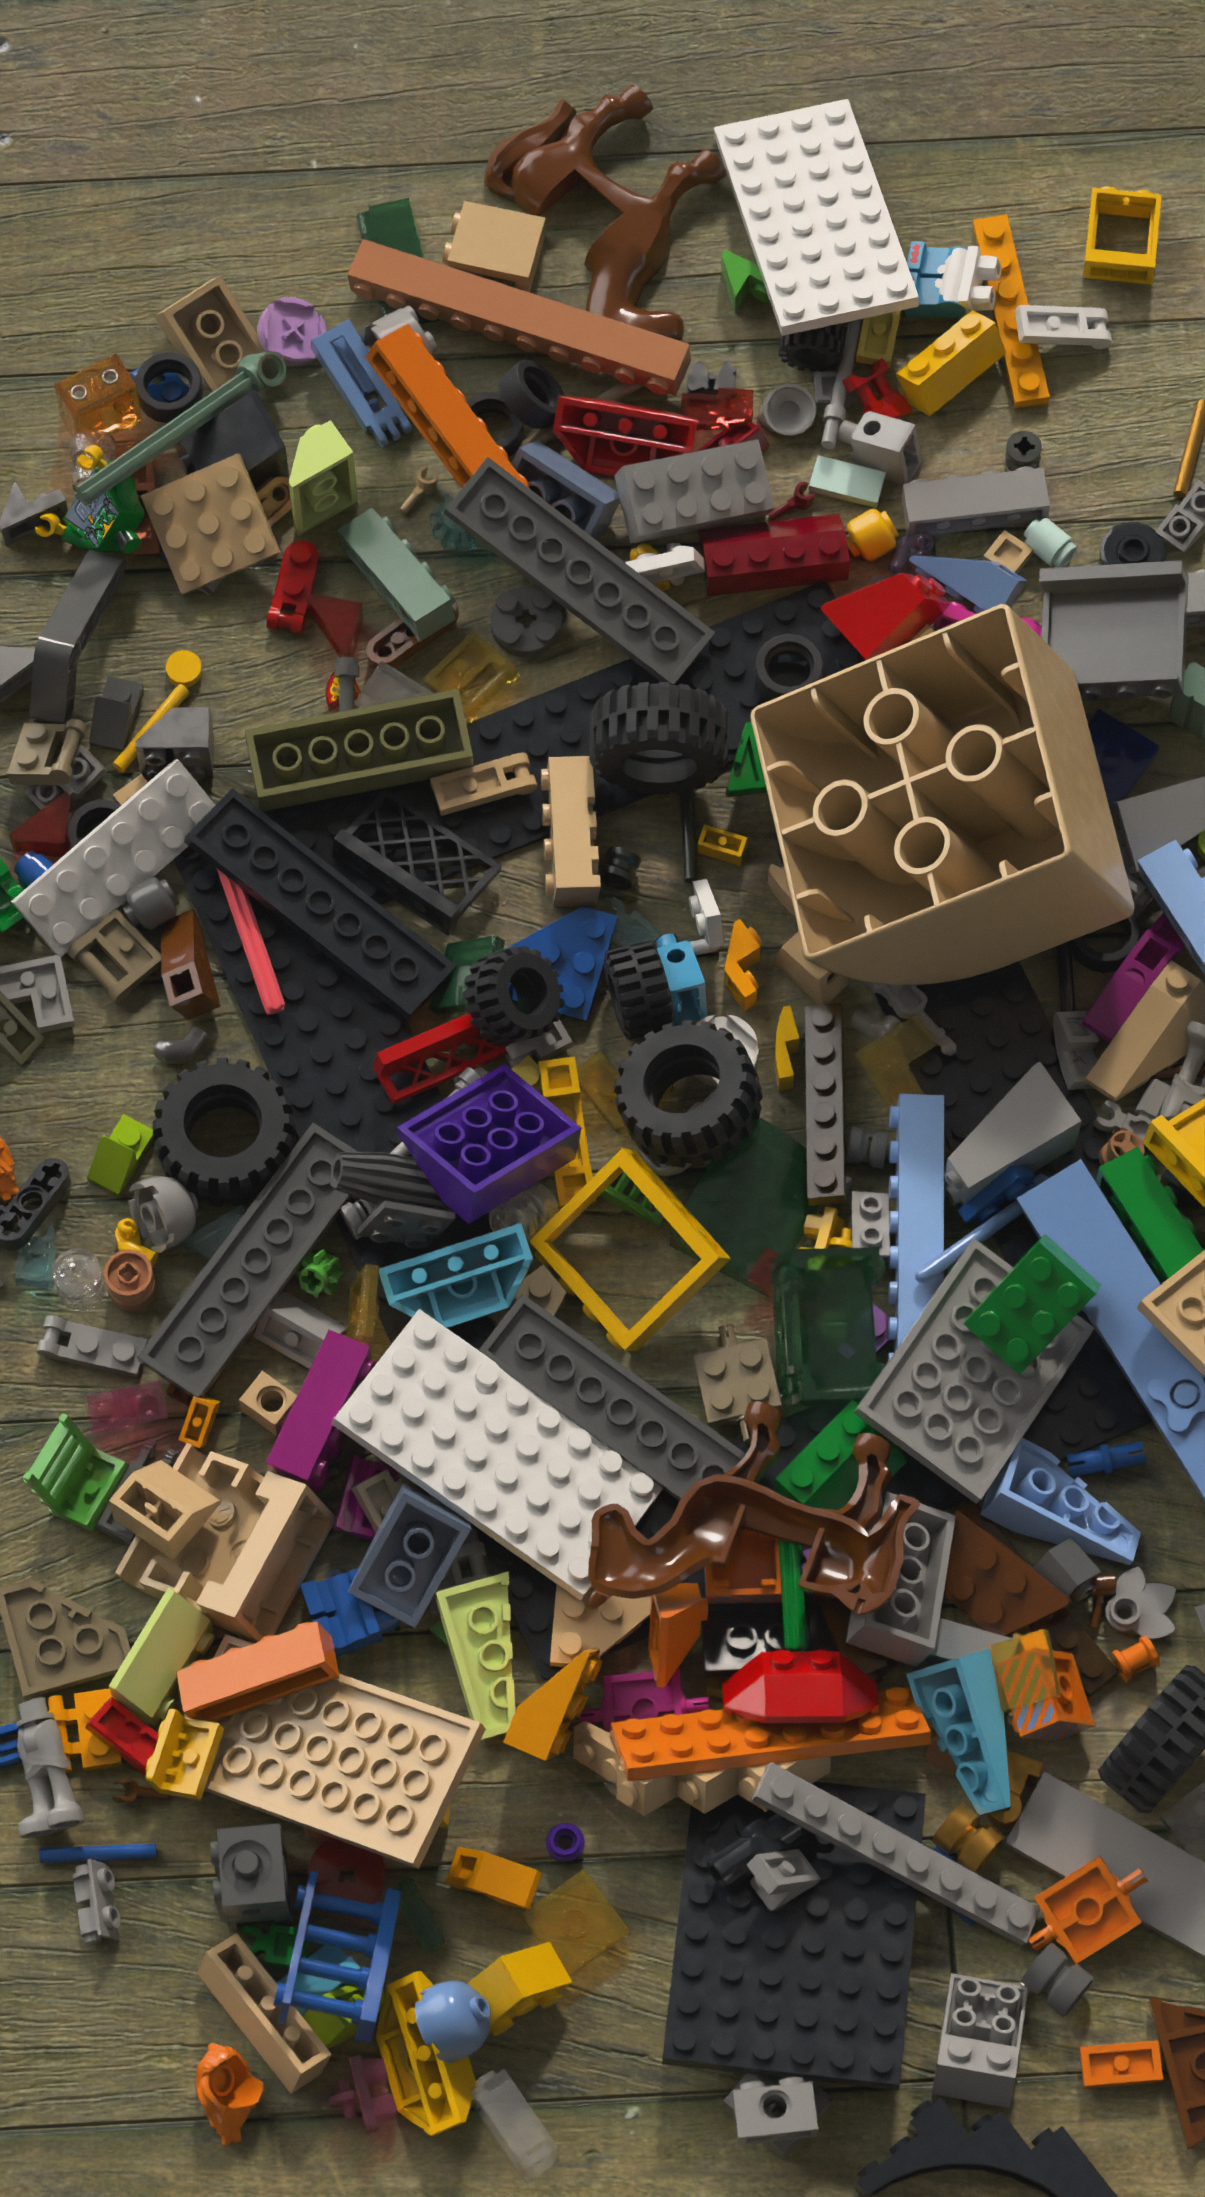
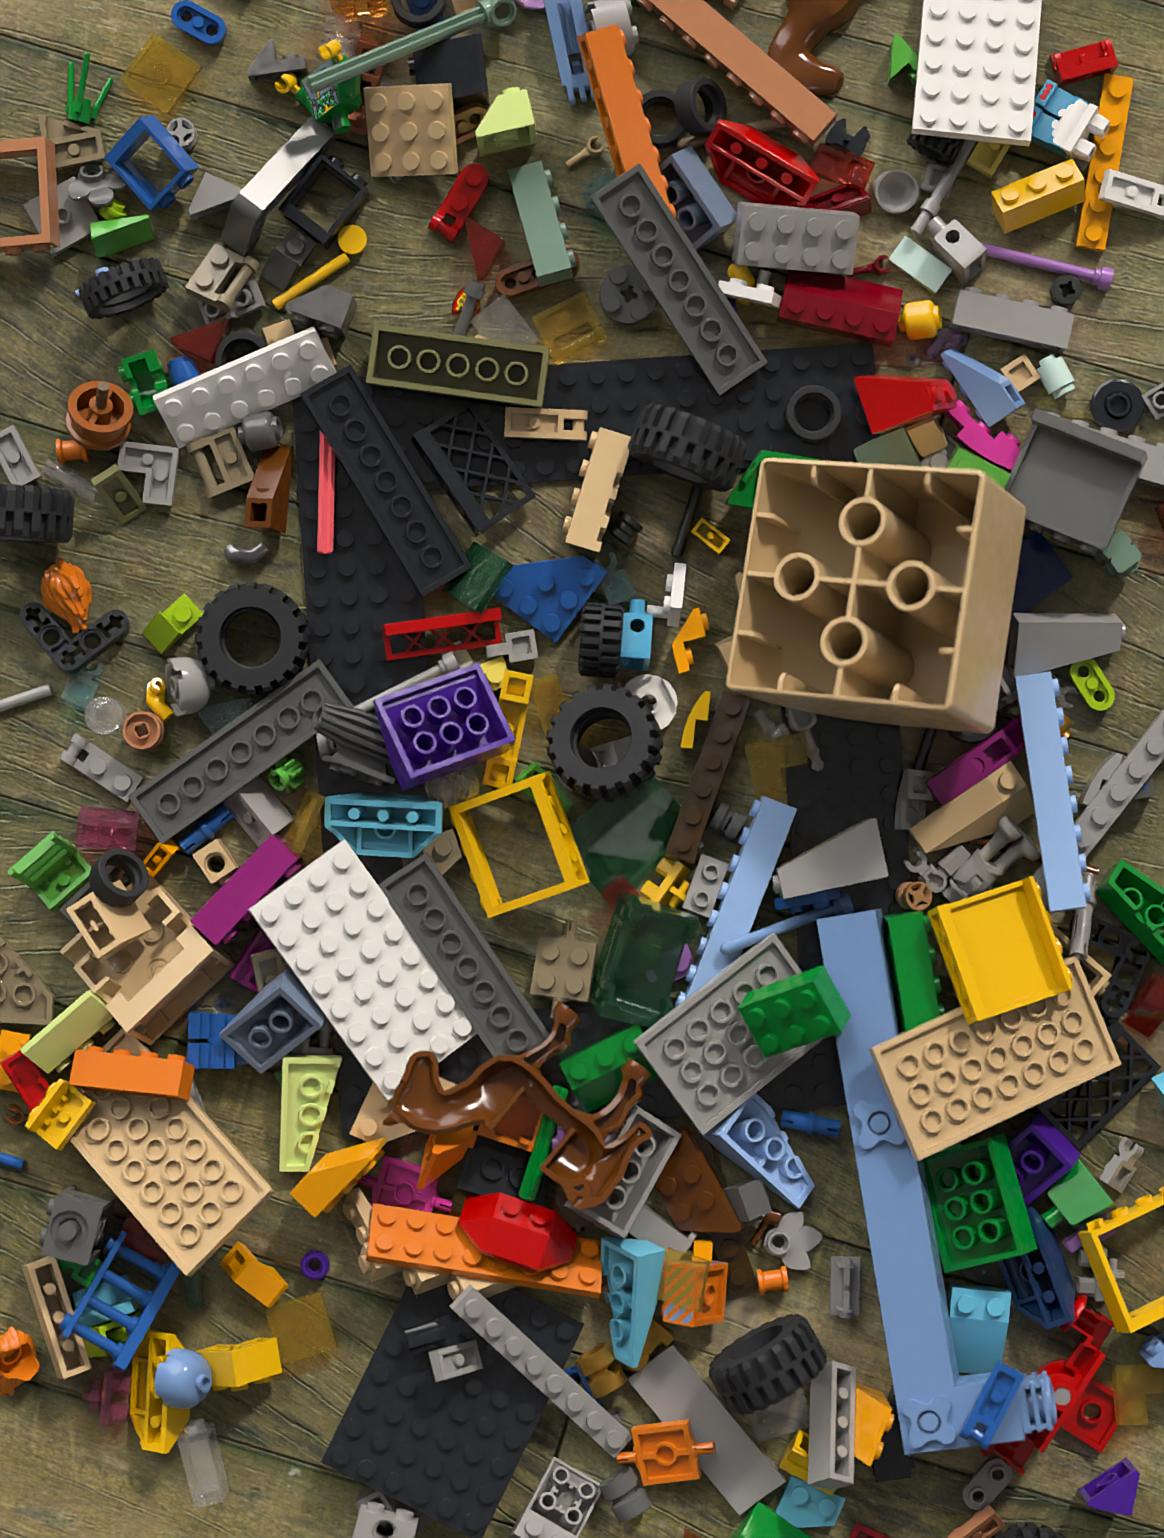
camera: 20 degrees right, 20 degrees up
black tyre [463,946,564,1044] -> none
red piece [842,358,913,419] -> none
none -> black tyre [89,848,149,908]
none -> blue pin [177,804,235,855]
none -> black window [278,153,370,250]
none -> medium lavender piece [980,242,1114,292]
none -> red hinge [1049,39,1119,87]

